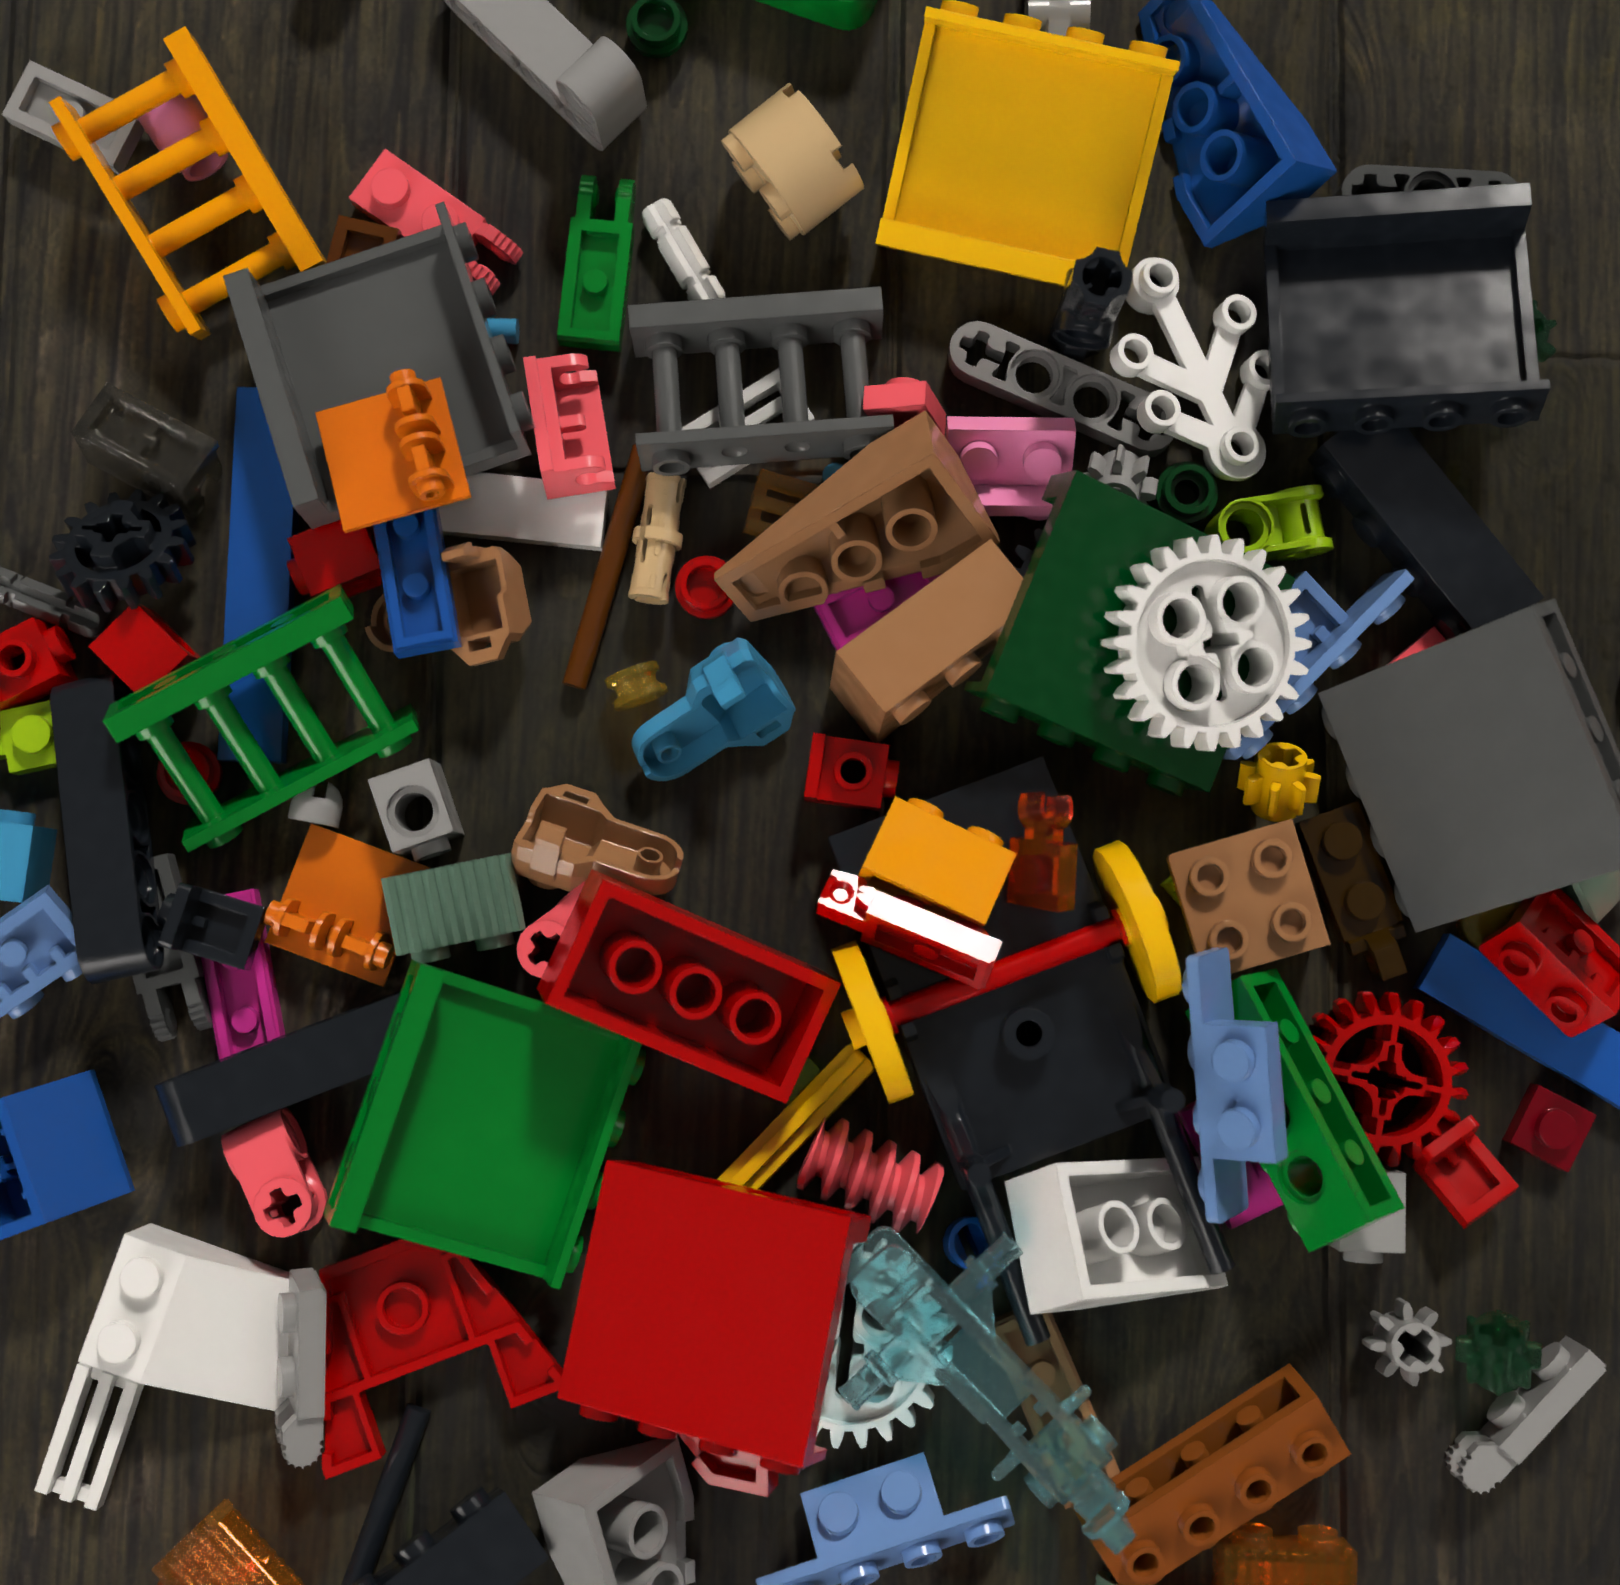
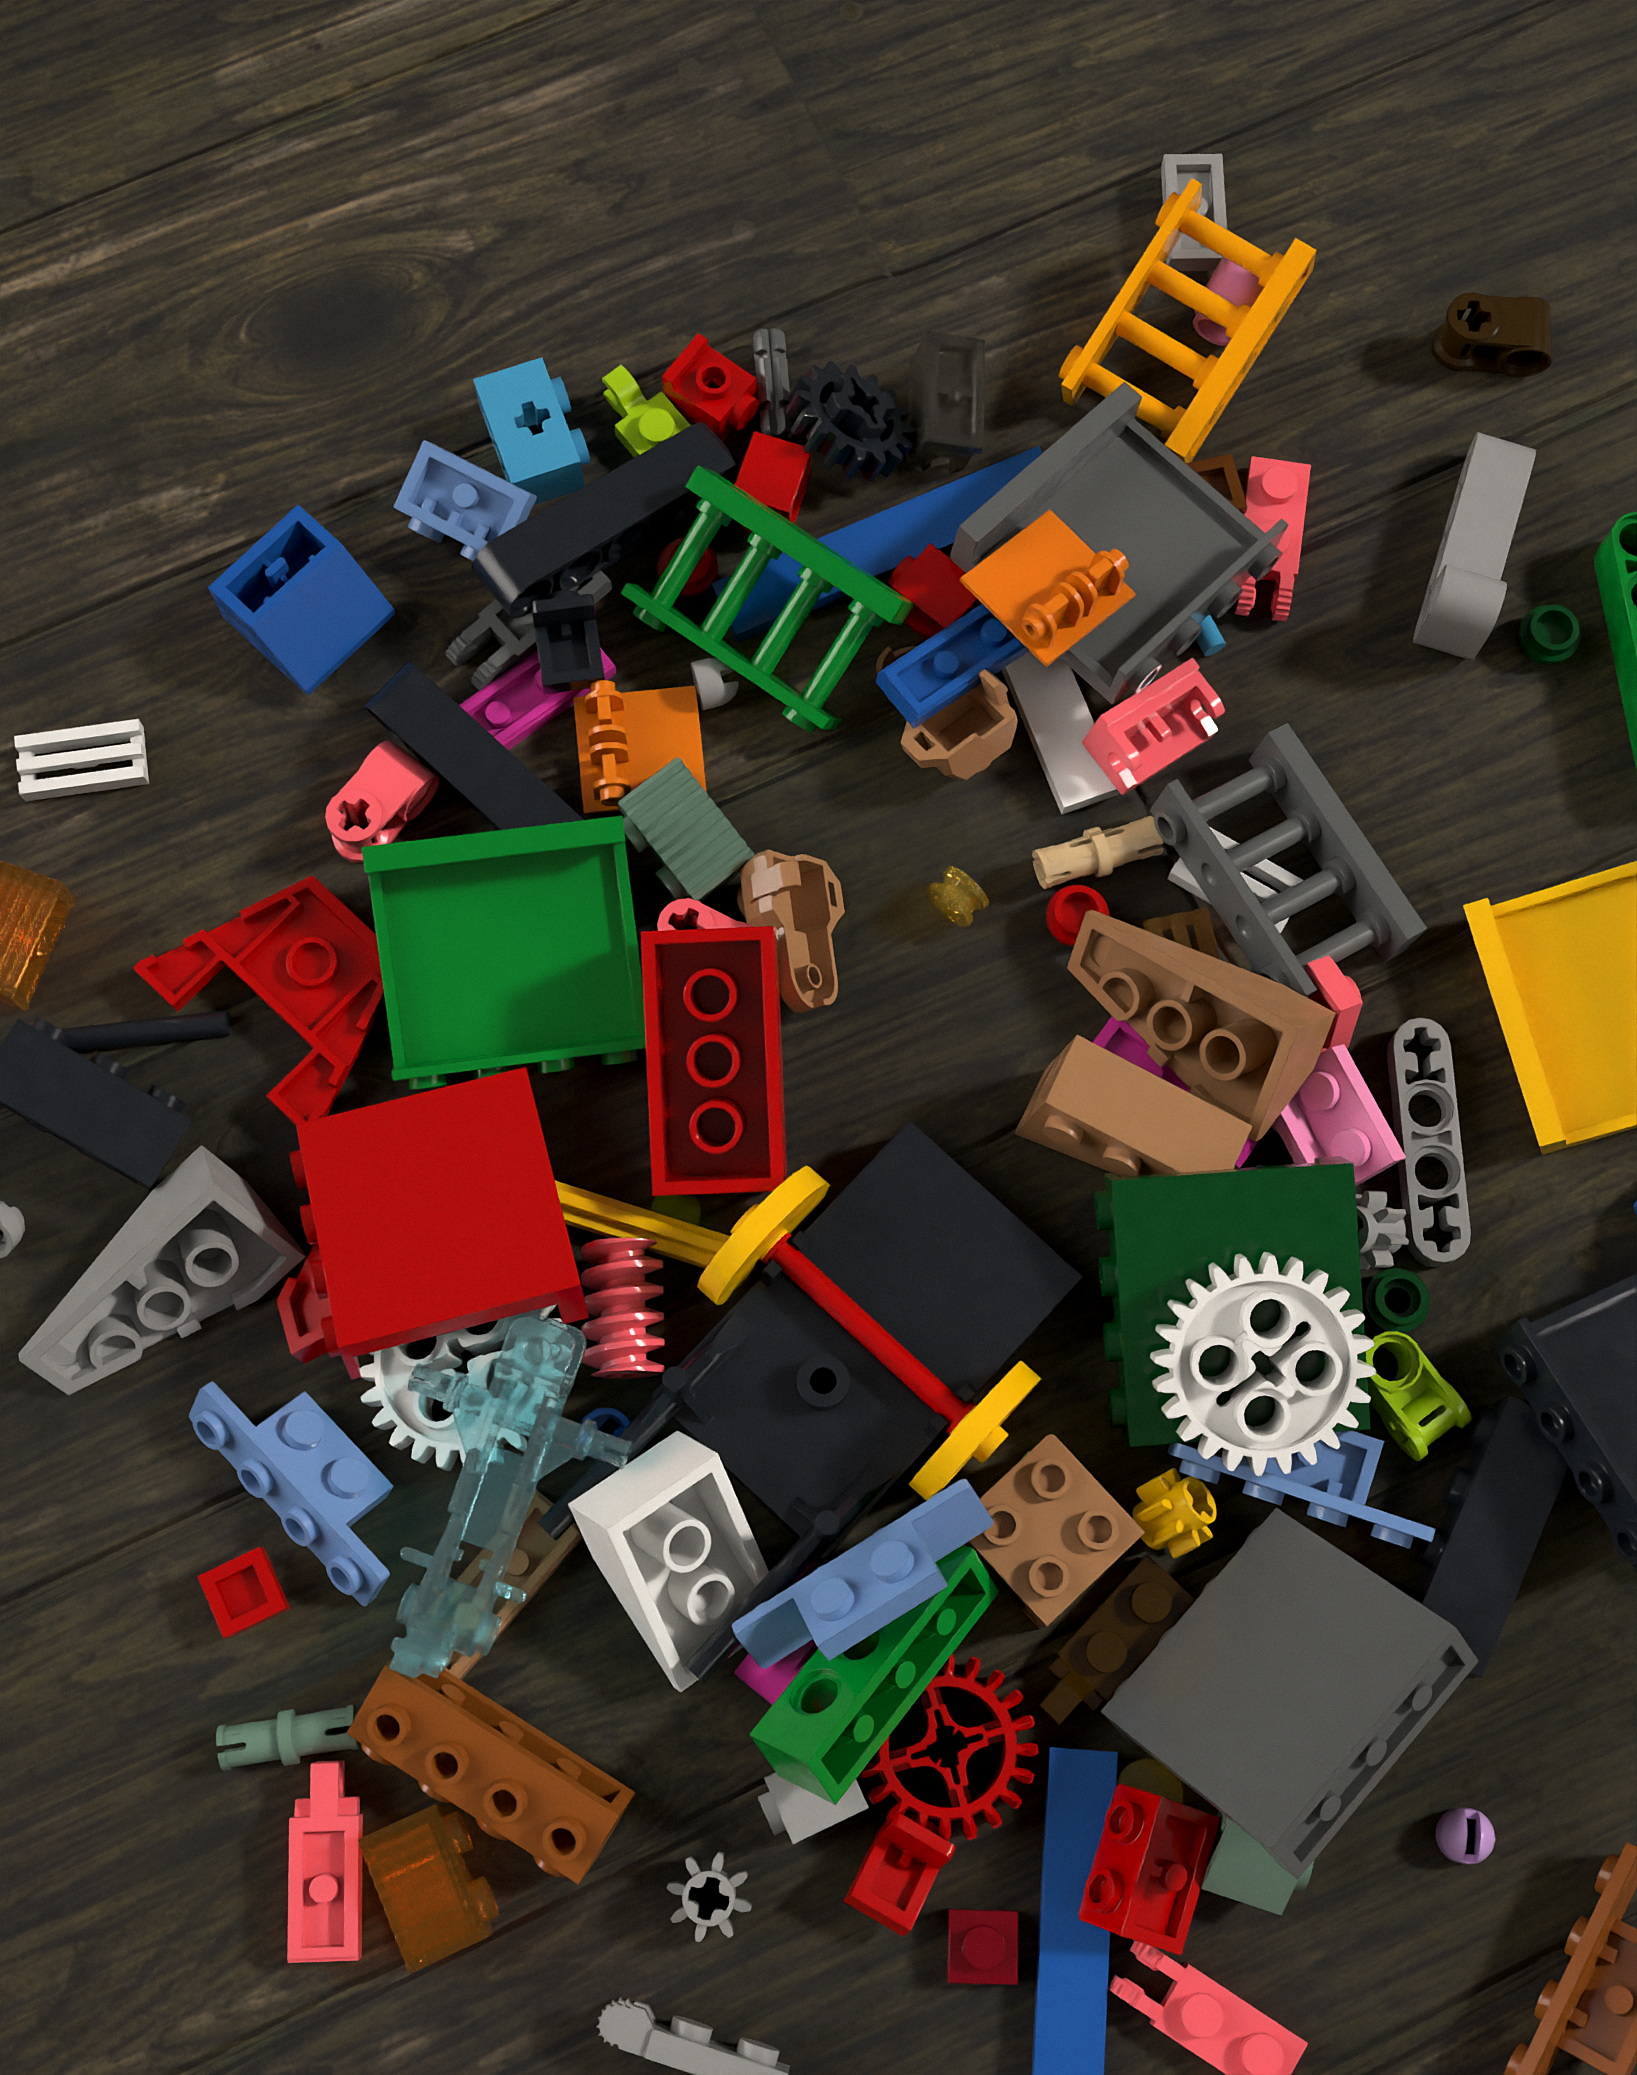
camera: 60 degrees right, 10 degrees down
white slope [78,1223,289,1411] -> none
light grey hinge [275,1267,327,1469] -> none
light grey brick [368,758,465,862] -> none
green hinge [557,175,636,352] -> none
reddish brown bar [562,444,651,690] -> none
dark azure piece [631,637,796,781] -> none
white axle [642,198,726,301] -> none
tan brick [721,83,864,241] -> none
red brick [804,732,900,812] -> none
red hinge [816,870,1002,990] -> none
light orange brick [858,796,1017,928] -> none
clear red plate [1007,791,1078,912] -> none
black piece [1048,247,1133,363] -> none
white plant [1110,257,1270,481] -> none
clear green gear [1455,1309,1542,1396] -> none

